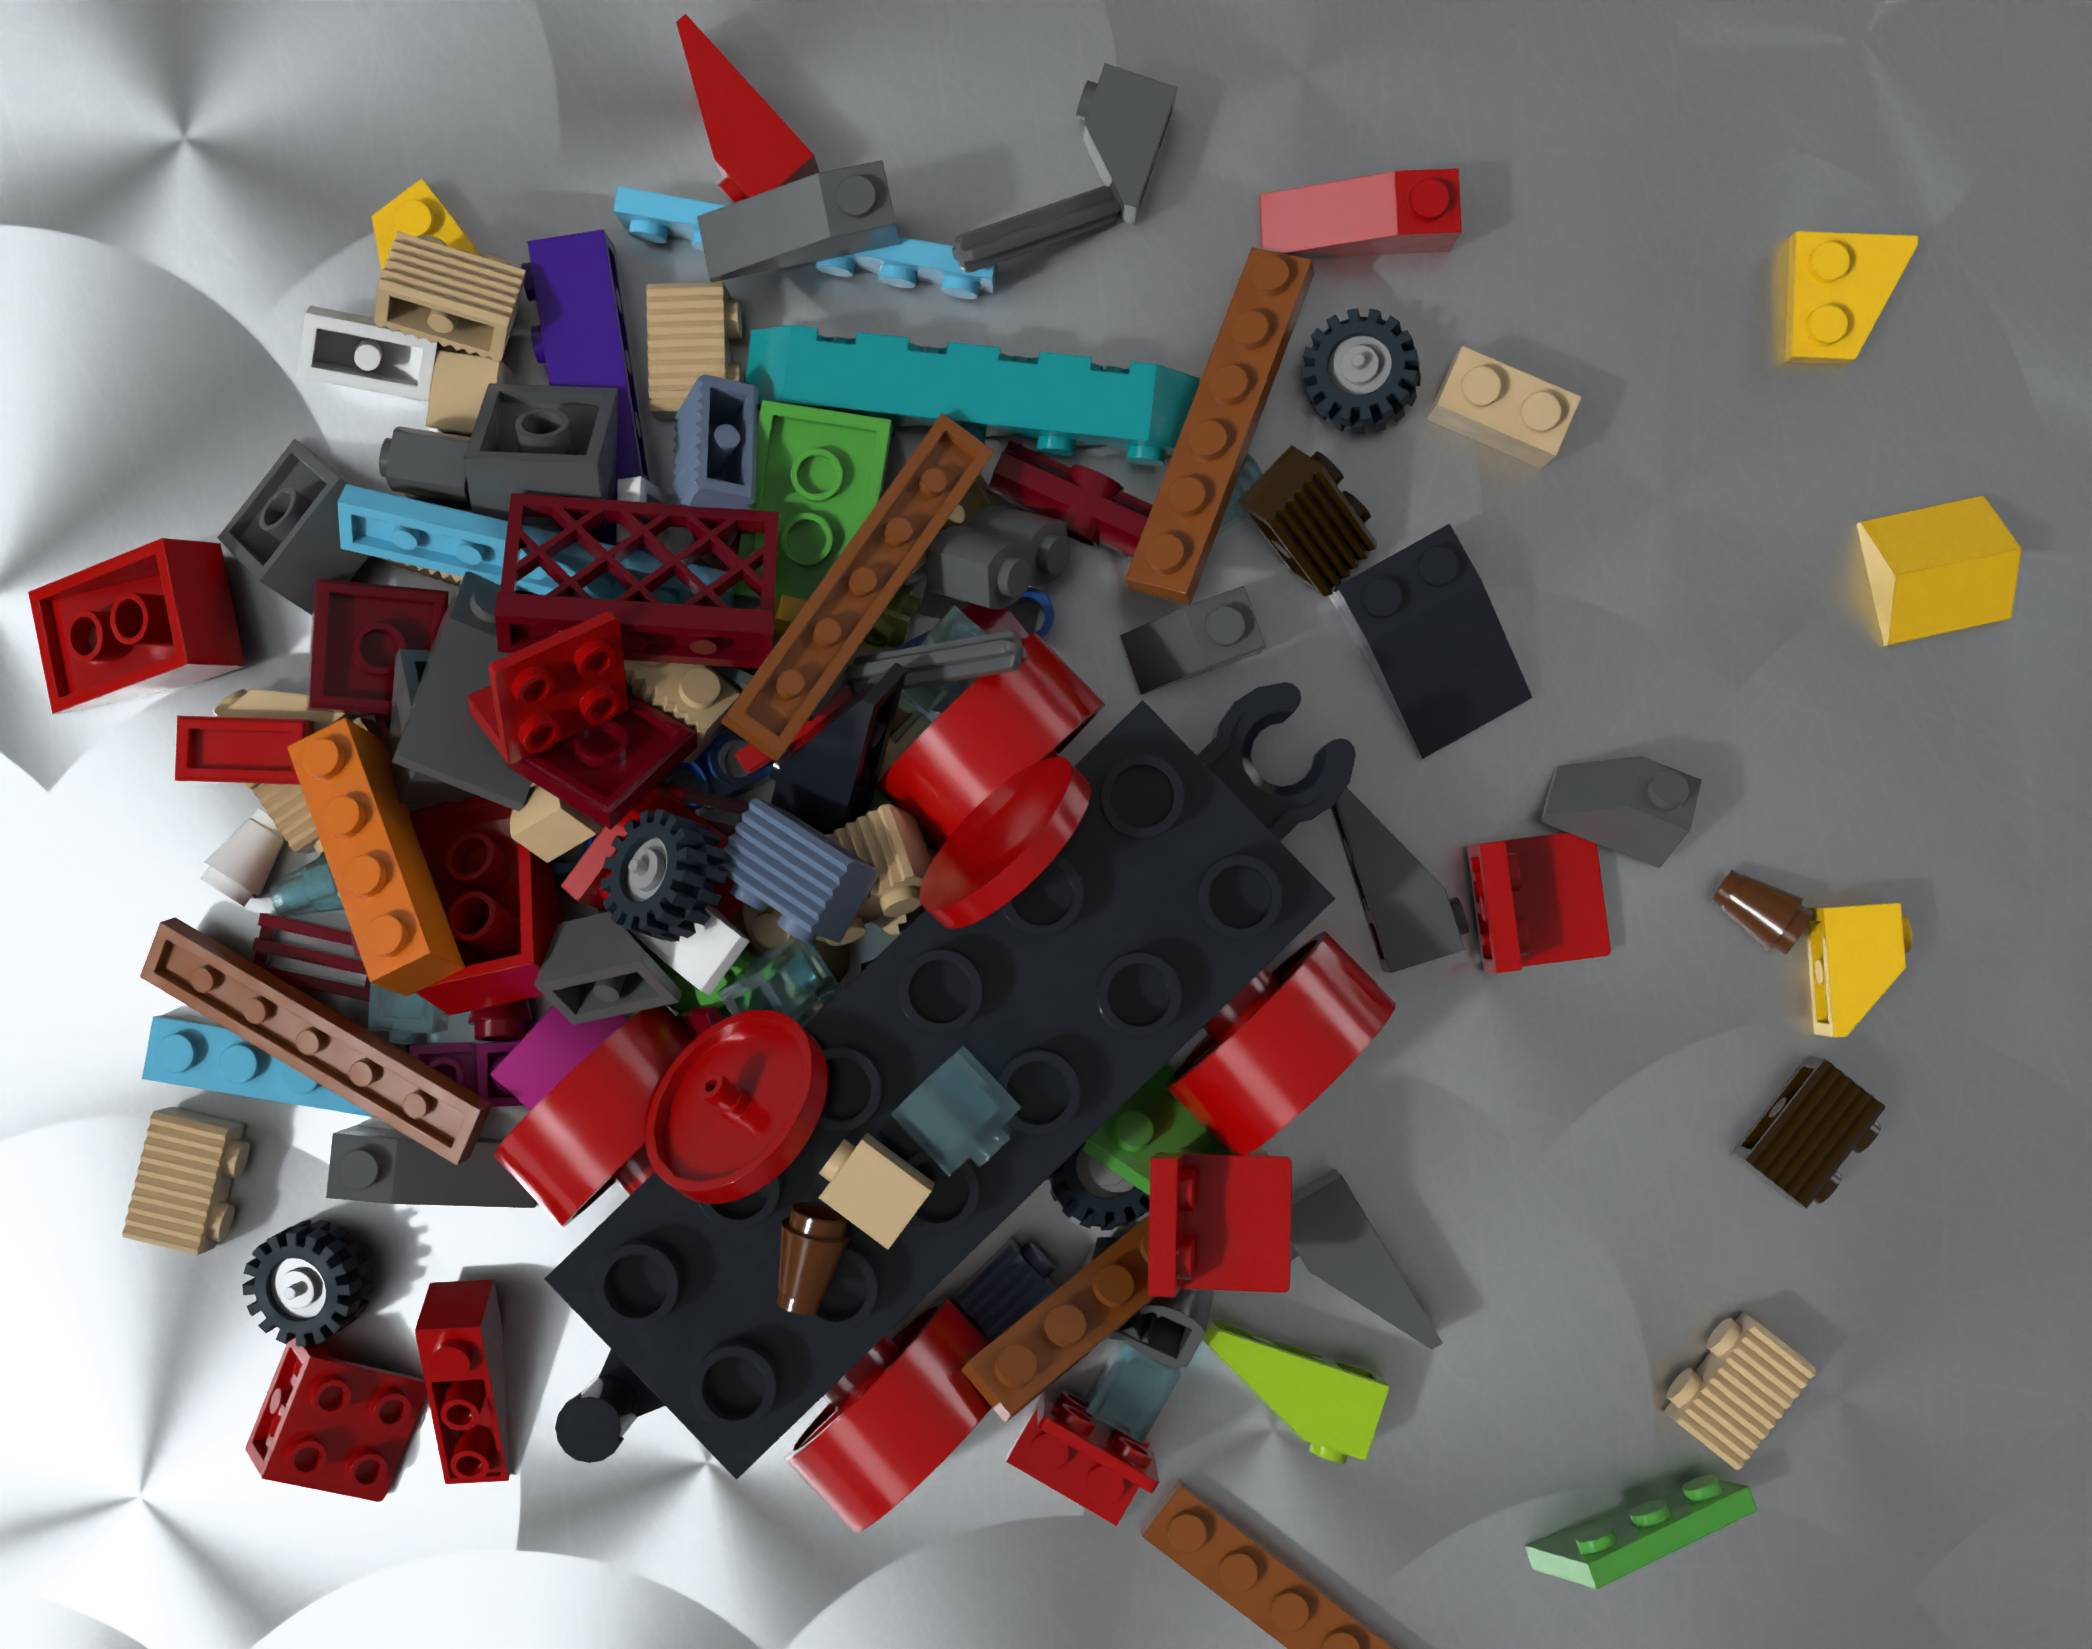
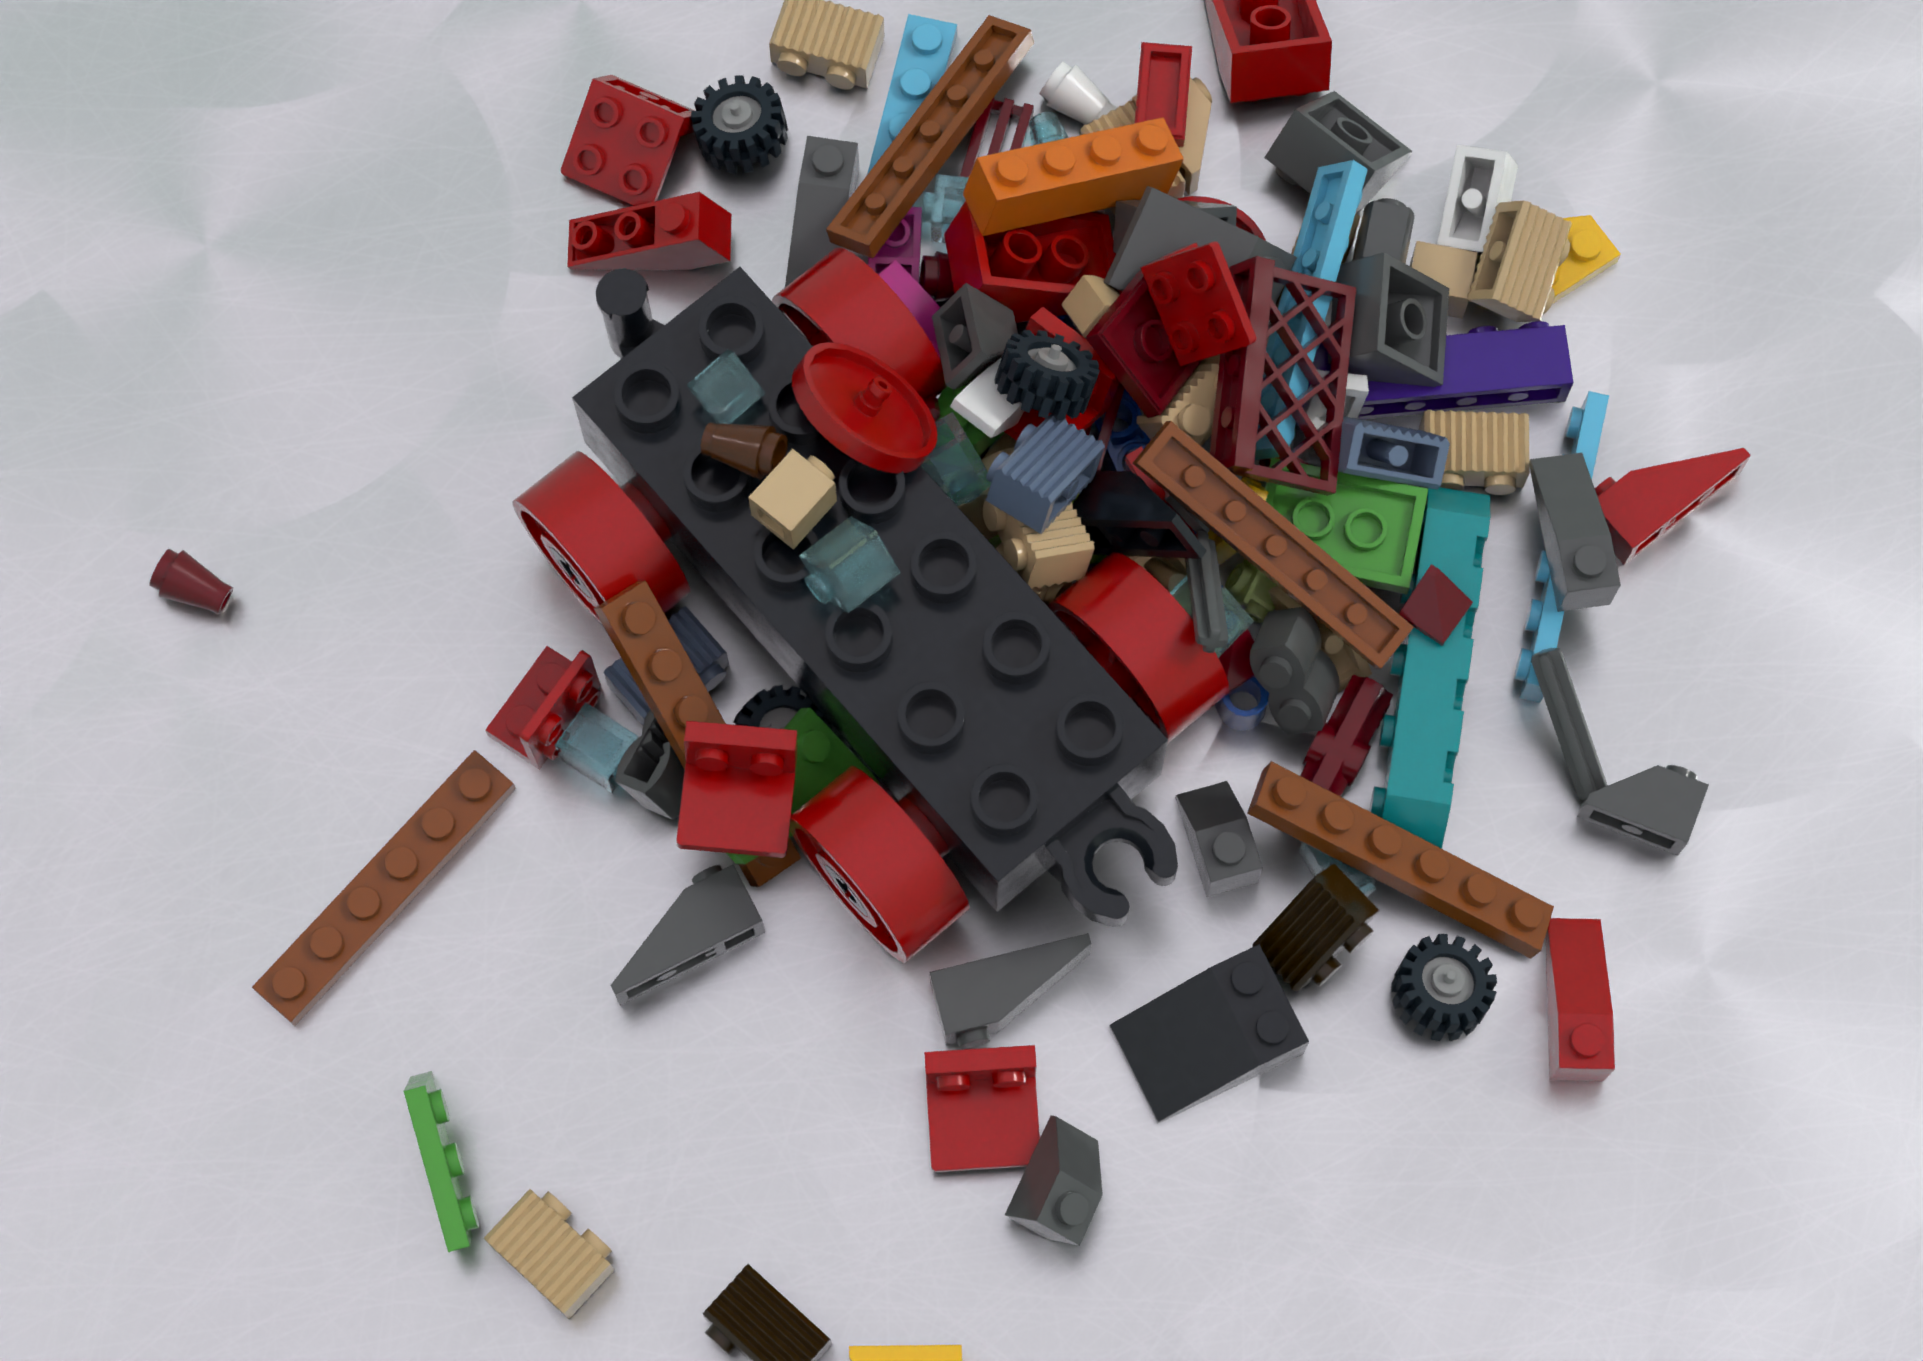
camera: 90 degrees right, 15 degrees down
dark red tile [307,578,449,717] -> none
red piece [919,757,1091,929] -> none
lime slope [1203,1317,1390,1464] -> none
tan brick [1426,346,1581,469] -> none
reddish brown cone [1711,869,1814,955] -> none
none -> clear light blue tile [687,349,766,424]
none -> dark red slope [1399,564,1473,646]

